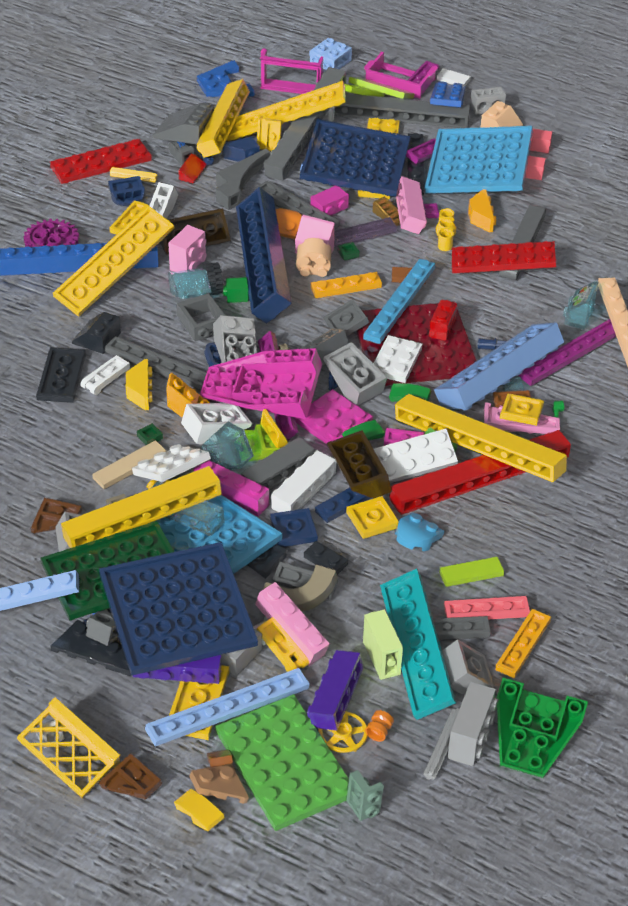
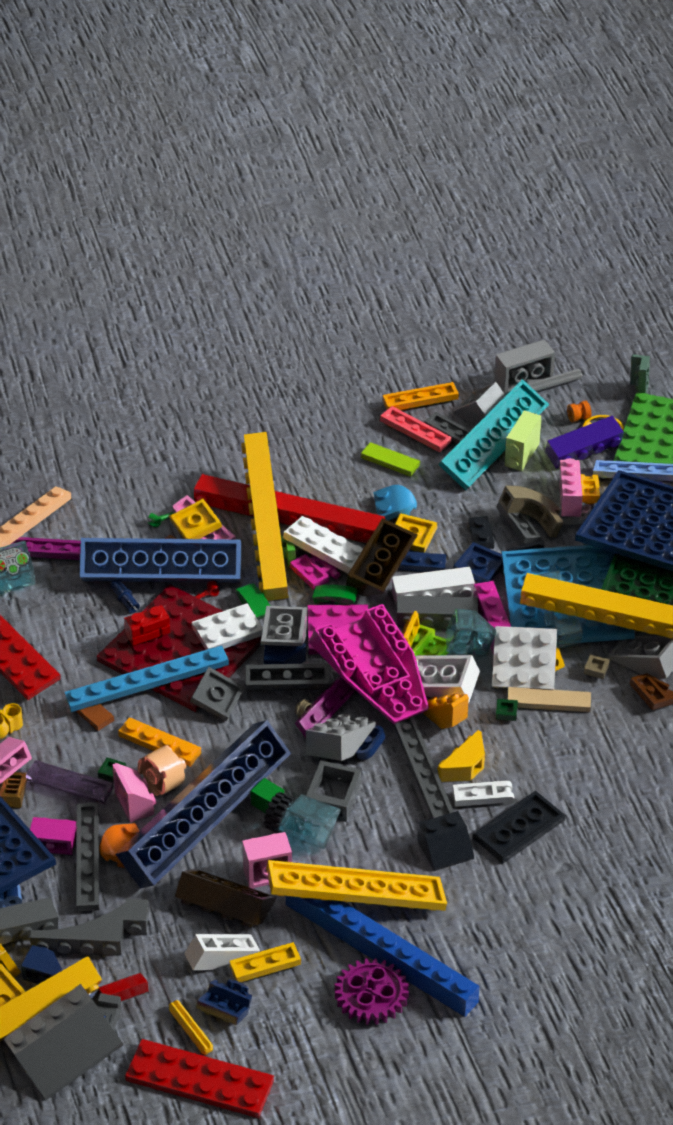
camera: 135 degrees left, 0 degrees up
green wedge [497,678,588,778] -> none

